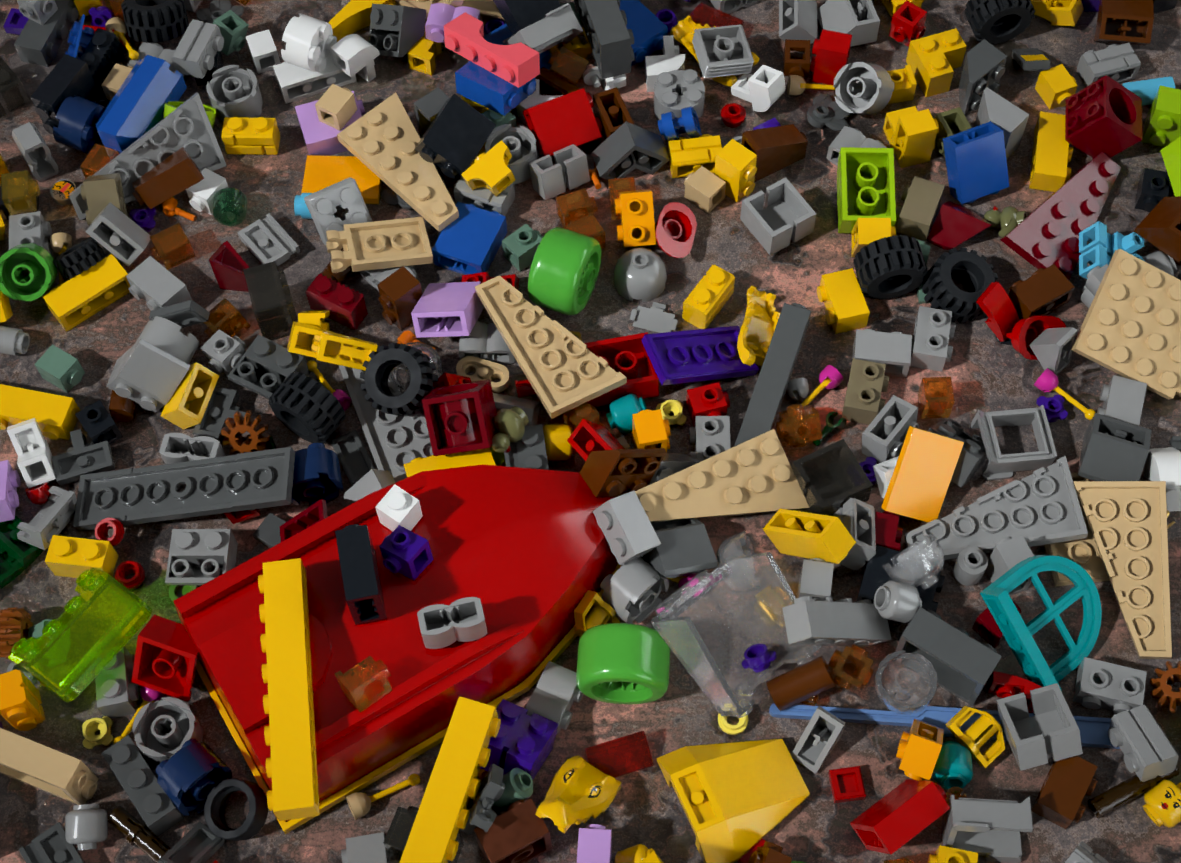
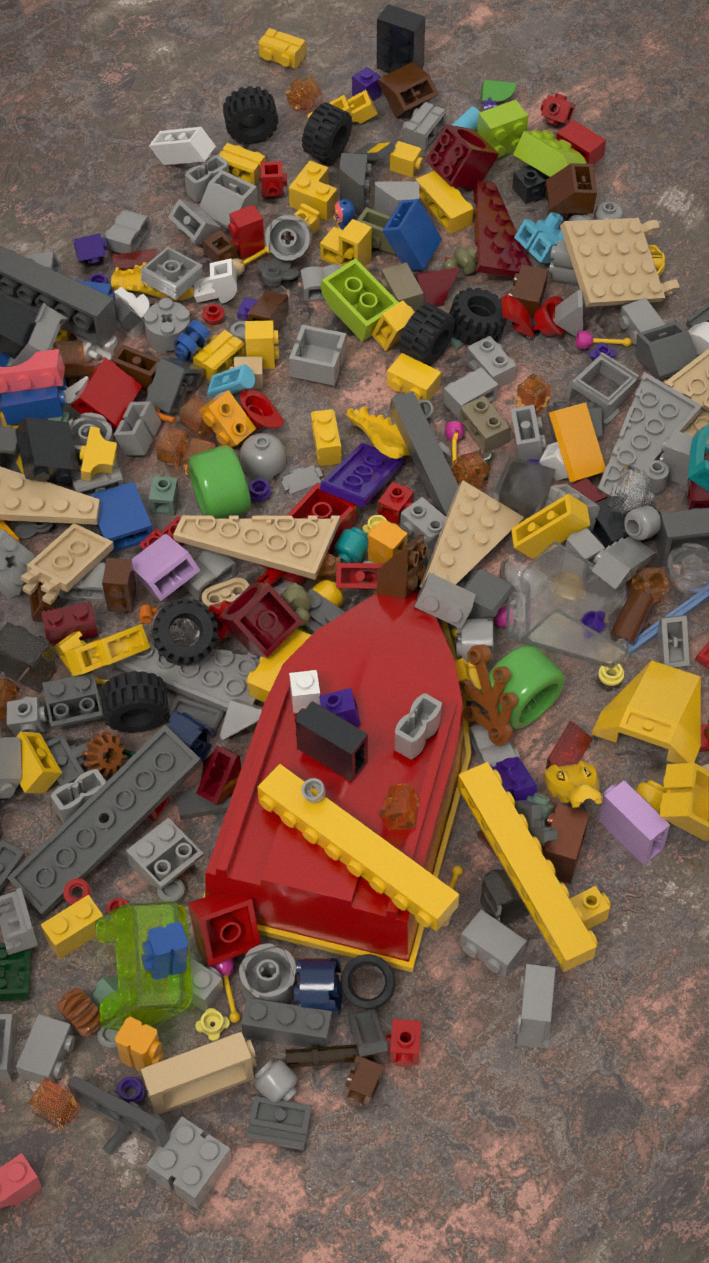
camera: 45 degrees left, 5 degrees down
none -> dark grey brick [114,297,142,329]
none -> blue brick [141,921,189,980]
none -> medium azure brick [207,364,255,399]
none -> dark purple plate [248,479,271,502]
none -> light grey hinge [301,778,326,803]
none -> blue animal [333,199,358,230]
none -> light grey hinge [418,399,433,418]
none -> dark orange plant [459,644,518,746]

